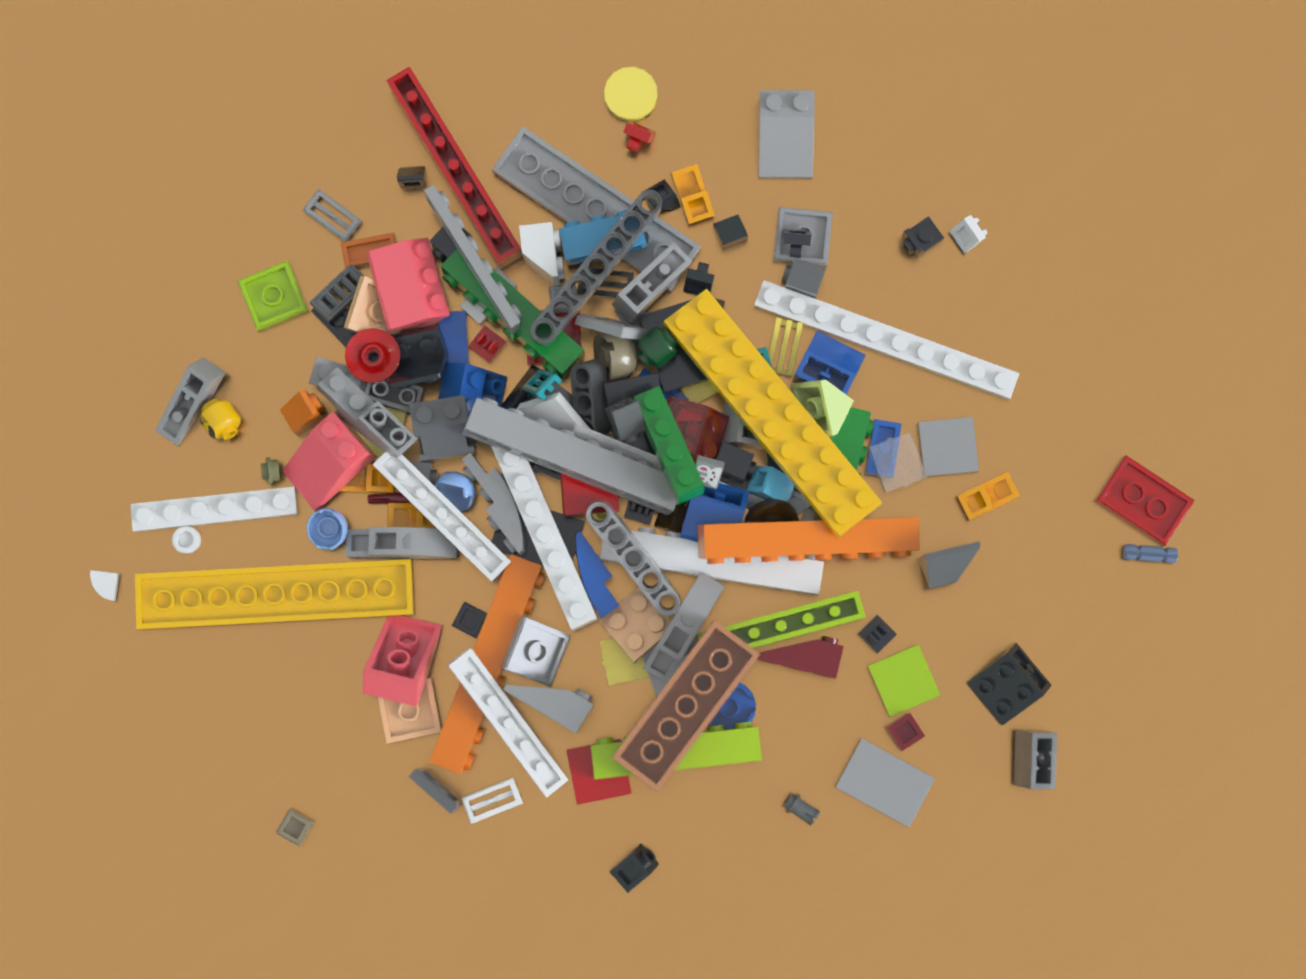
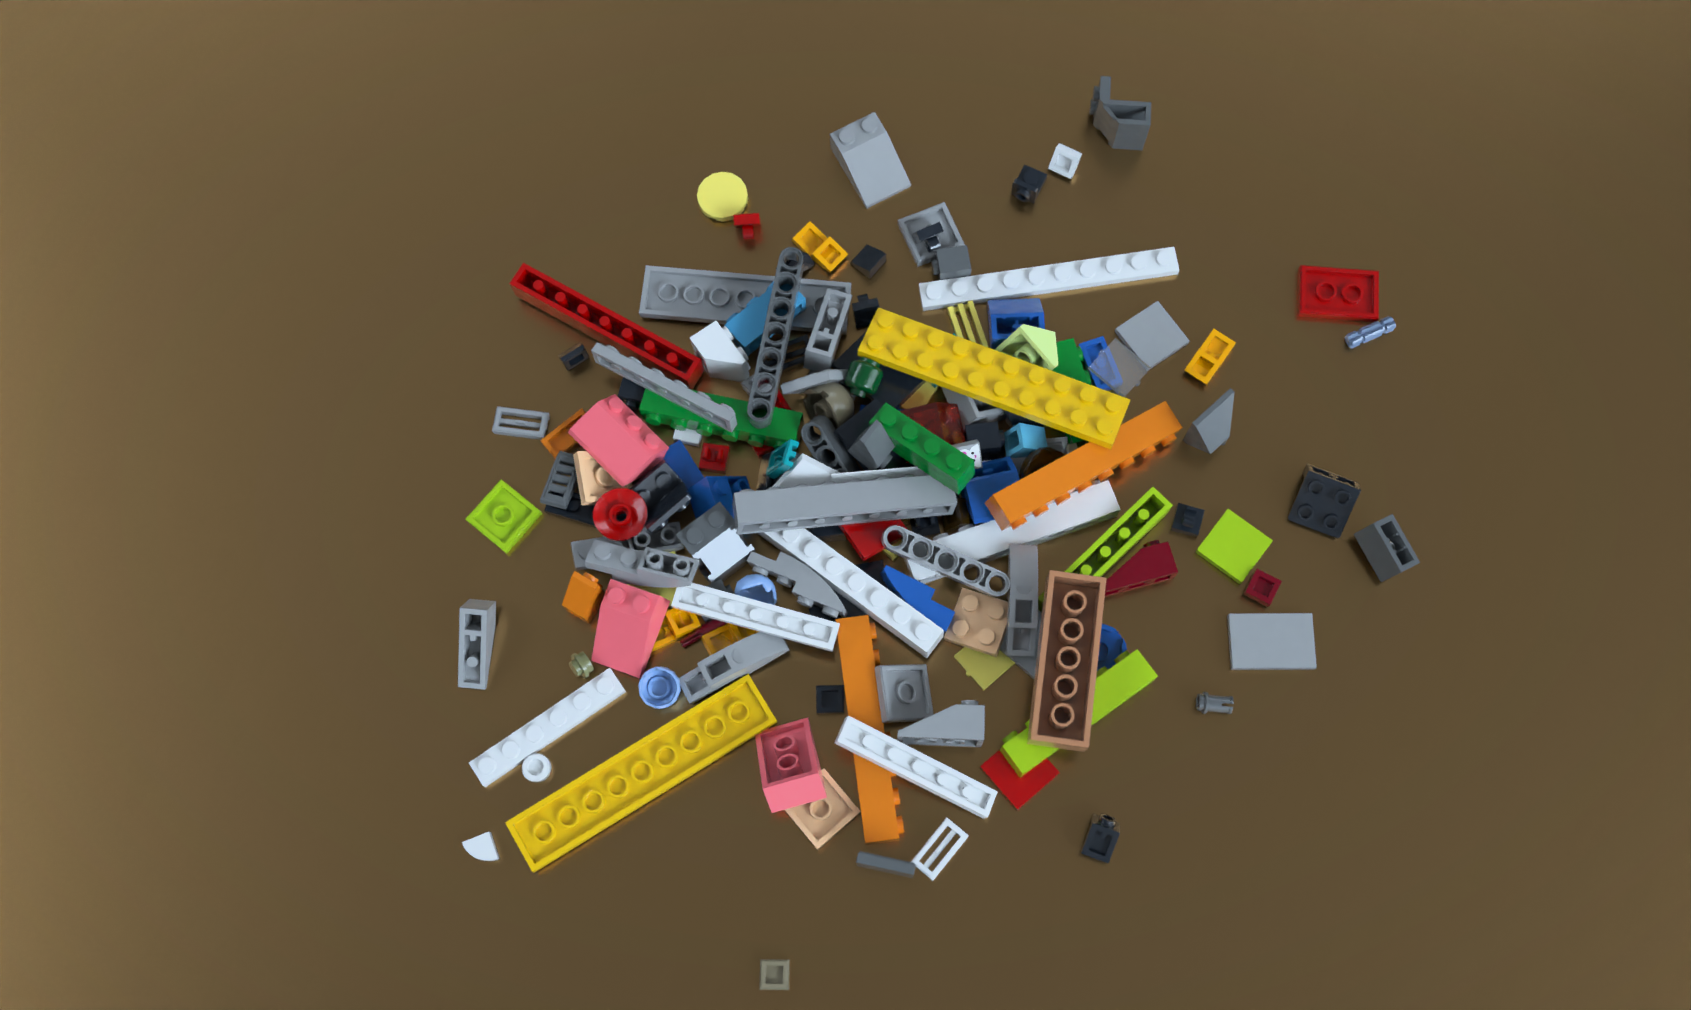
camera: 25 degrees left, 10 degrees down
yellow head [200,398,241,440] -> none
none -> dark grey piece [1089,76,1151,150]

